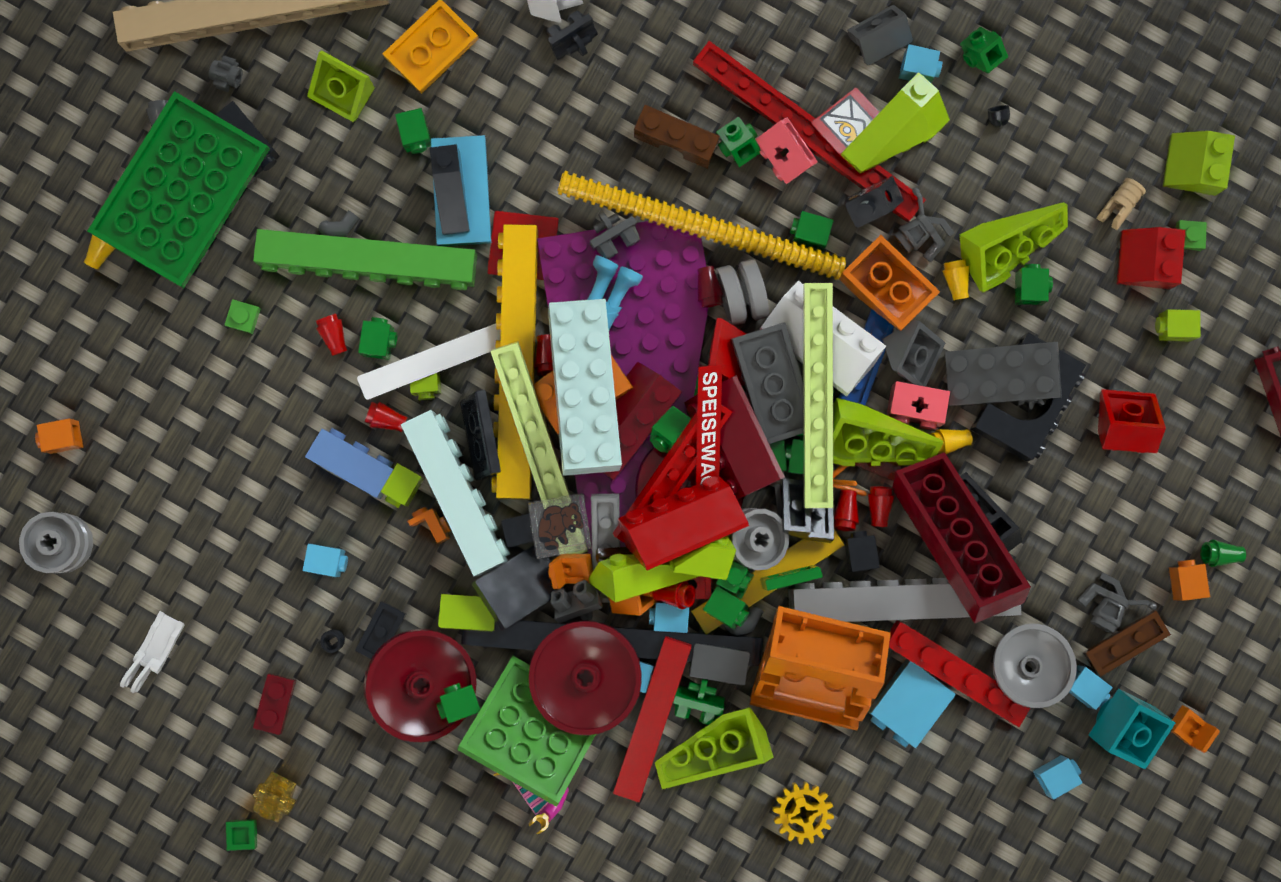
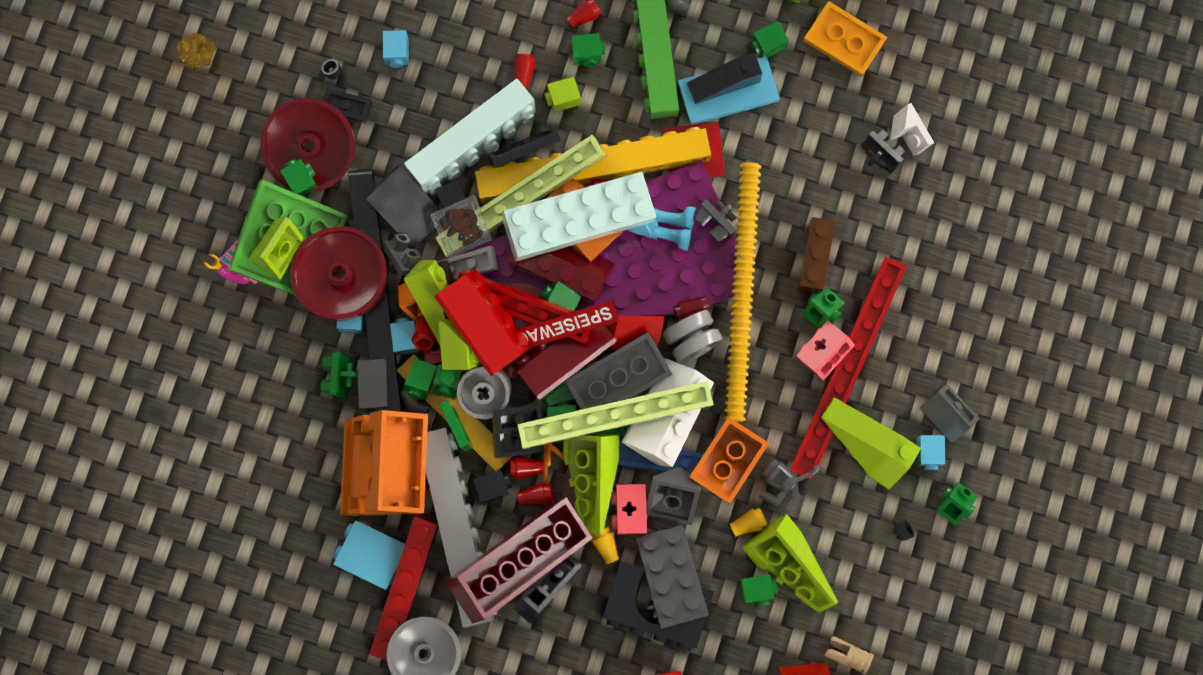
camera: 80 degrees right, 5 degrees down
green plate [226,819,257,851] -> none
dark red plate [253,673,296,735] -> none
medium blue brick [305,428,393,499] -> none
white sticker [357,324,501,400] -> none
lime brick [381,463,425,508] -> none
orange bracket [408,507,451,544] -> none
lime panel [438,594,495,631] -> none
orange bracket [548,554,593,589] -> none
red tile [613,636,692,802] -> none
lime wedge [655,707,774,789] -> none
yellow gear [772,781,834,845] -> none
green brick [790,211,833,251] -> none
sticker [811,88,880,169] -> none
black torso [844,176,904,228] -> none
none -> lime slope [249,217,305,279]

